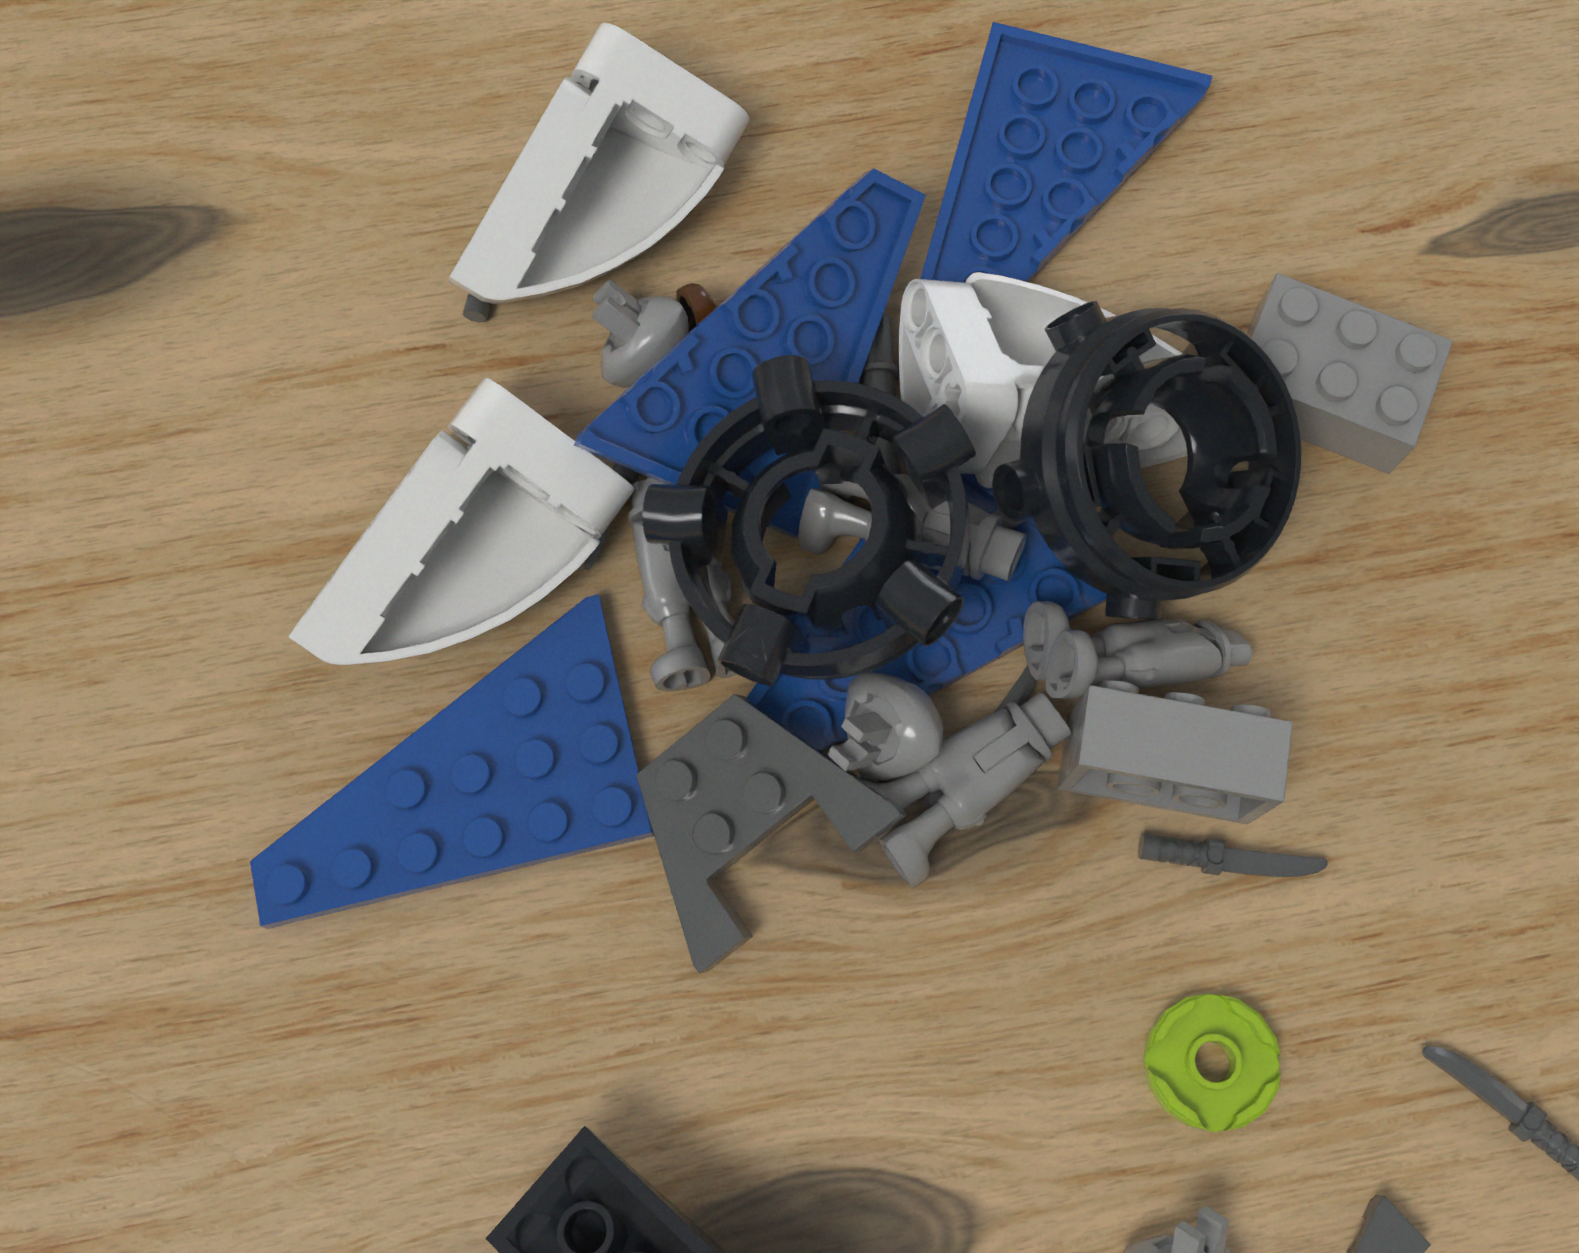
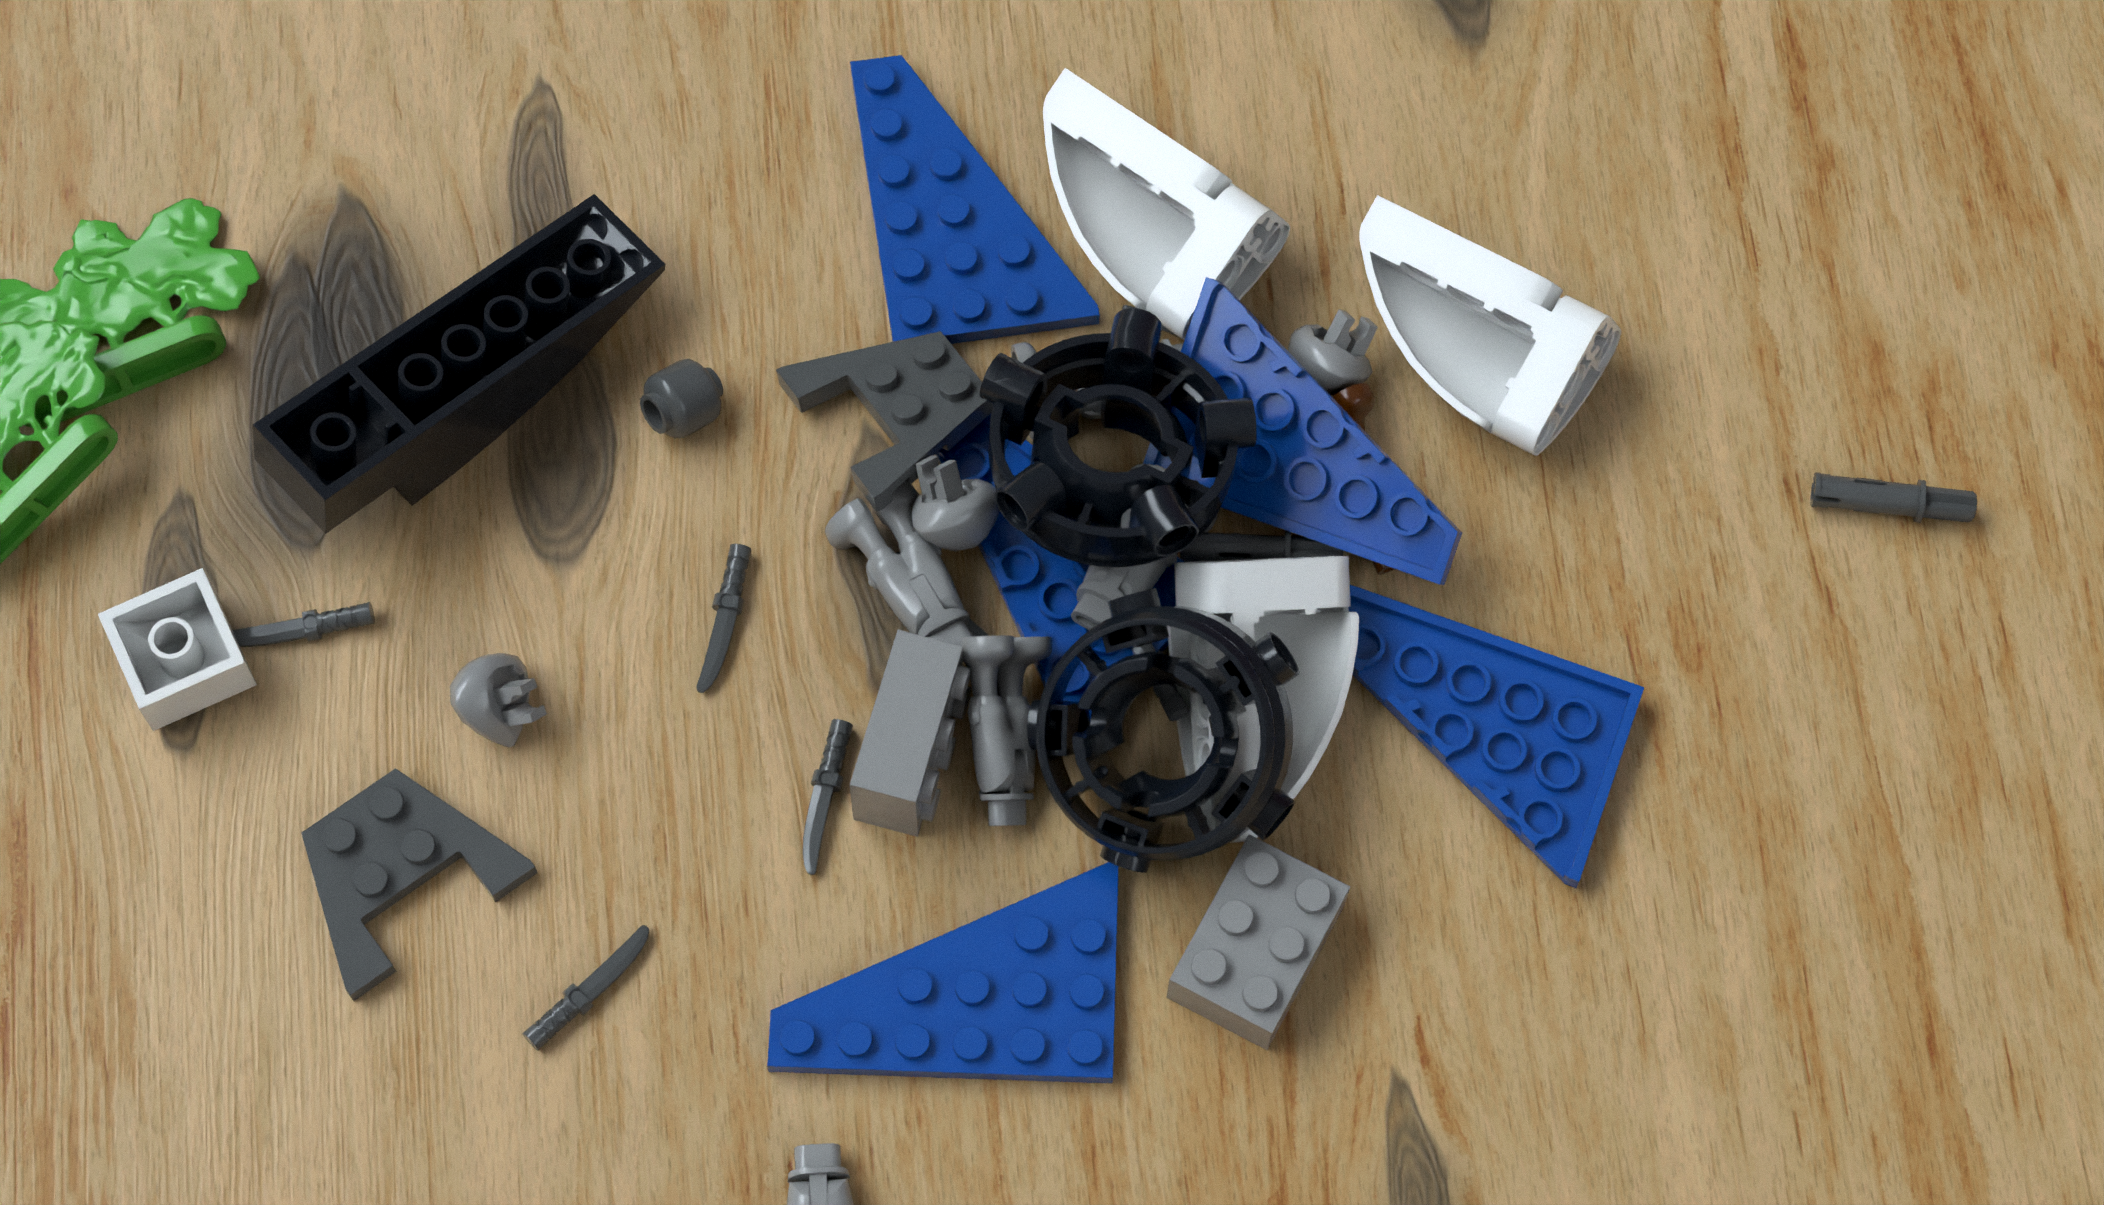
camera: 95 degrees right, 5 degrees down
lime tile [1143,994,1281,1132] -> none
none -> dark grey head [640,359,723,439]
none -> dark grey piece [696,544,752,693]
none -> blue wing [767,862,1119,1084]

